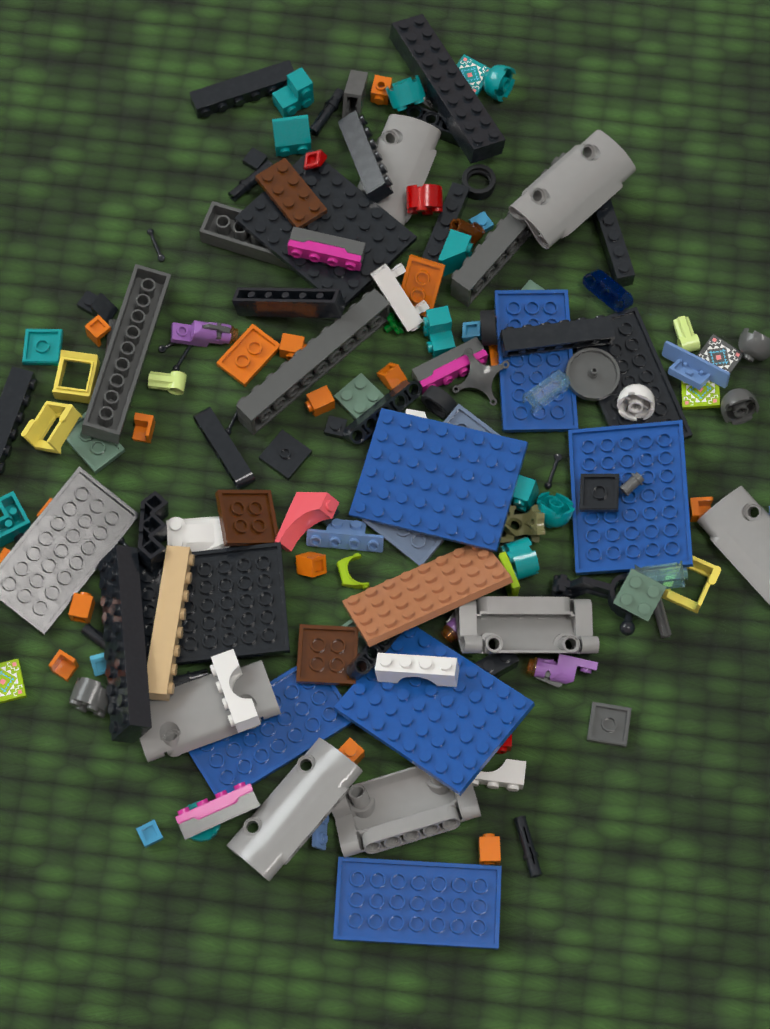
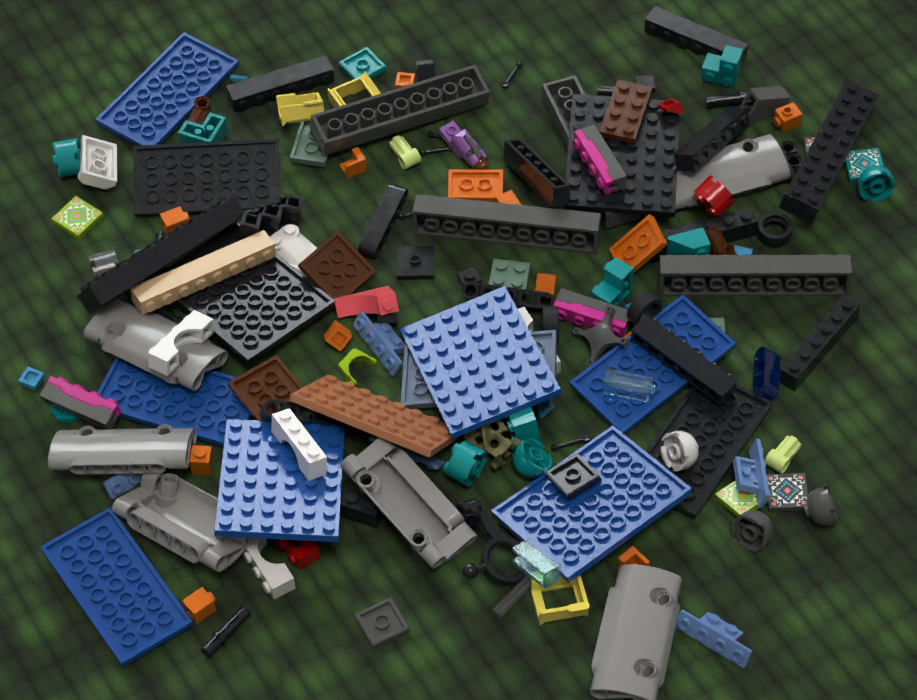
camera: 55 degrees right, 15 degrees down
orange panel [48,649,79,682] -> none
teal slope [272,115,312,157] -> none
orange brick [305,385,335,417] -> none
white brick [370,263,430,332] -> none
green plant [384,312,405,334] -> none
teal brick [385,75,426,111] -> none
lime tile [498,551,520,596] -> none
light grey panel [508,130,636,249] -> none
medium lavender plate [526,654,598,688] -> none
dark grey piece [565,348,620,401] -> none
sand green plate [613,568,667,621] -> none
dark grey pin [619,472,644,496] -> none

